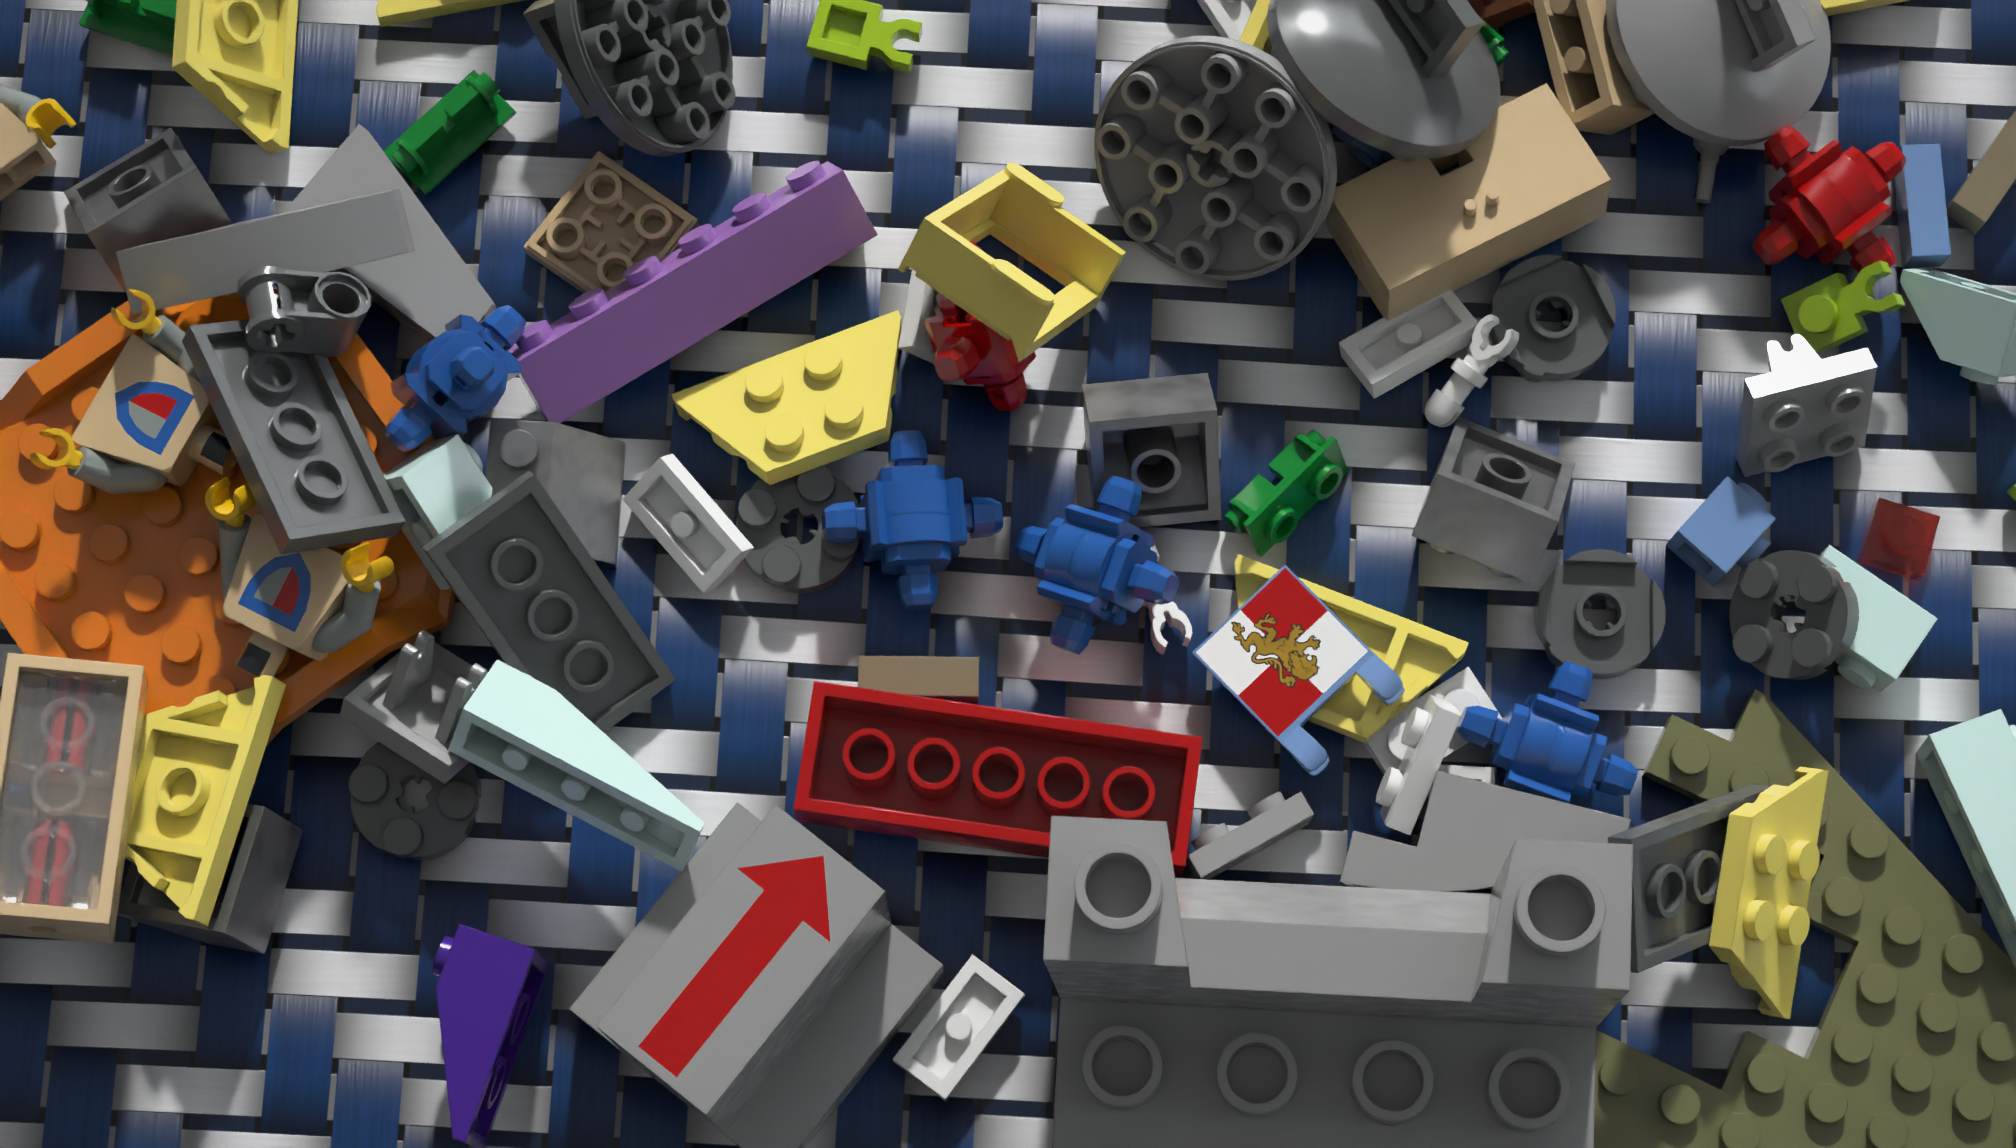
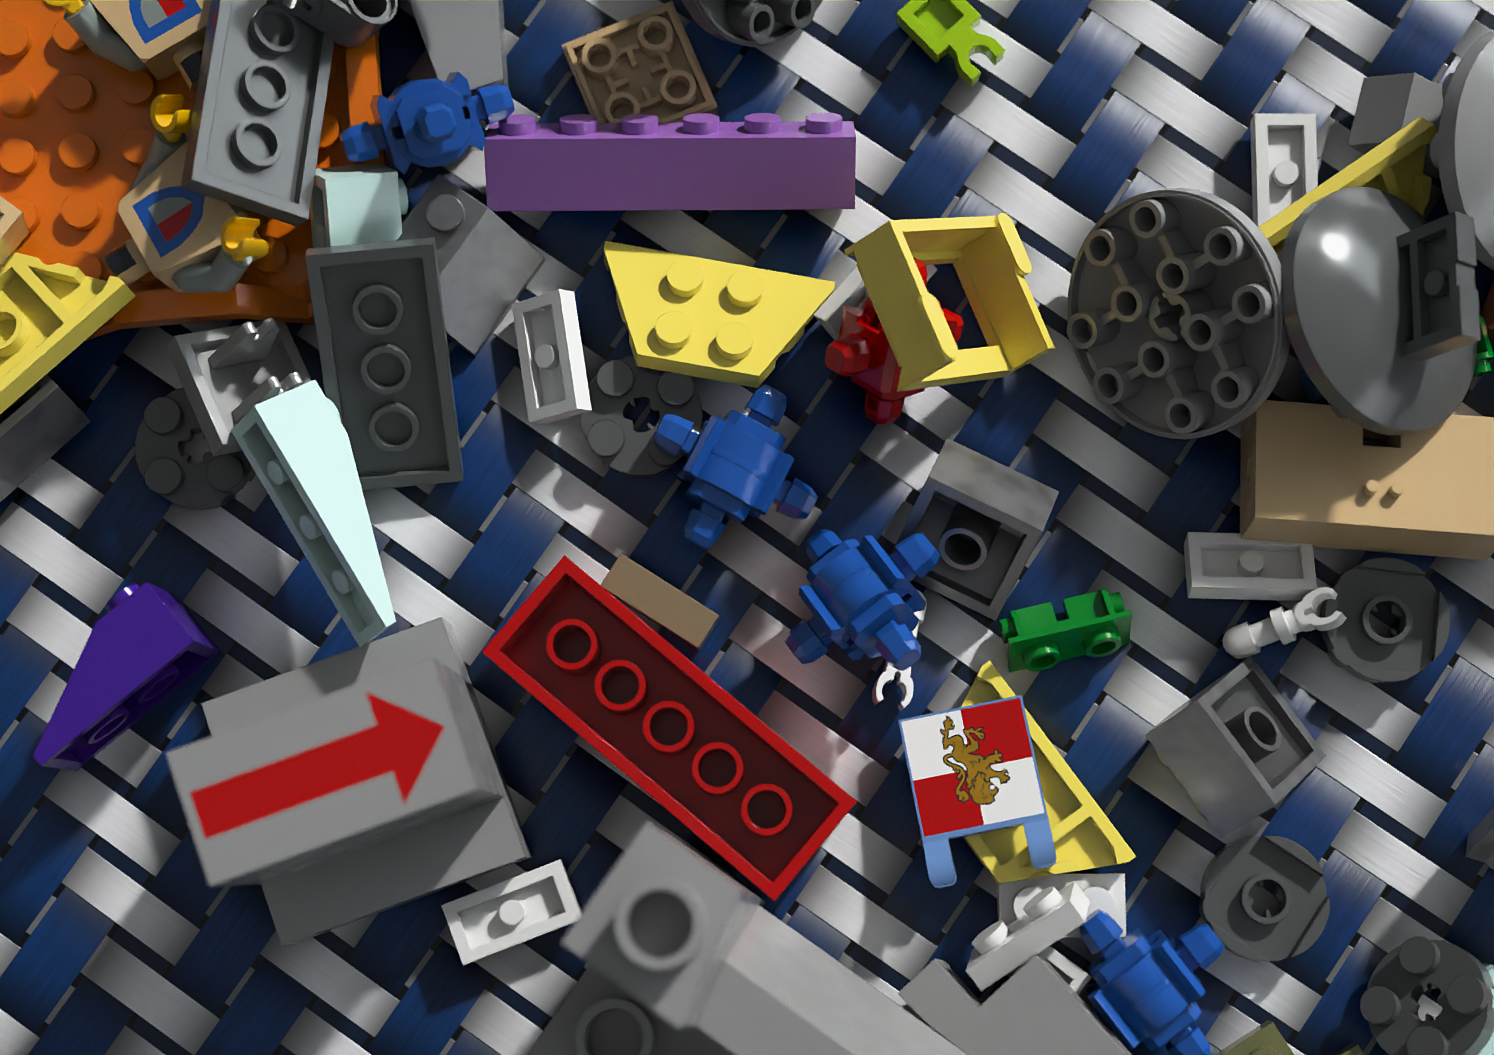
camera: 35 degrees right, 5 degrees up
light grey plate [1185,792,1314,880] -> none
medium blue brick [1666,476,1776,587] -> none

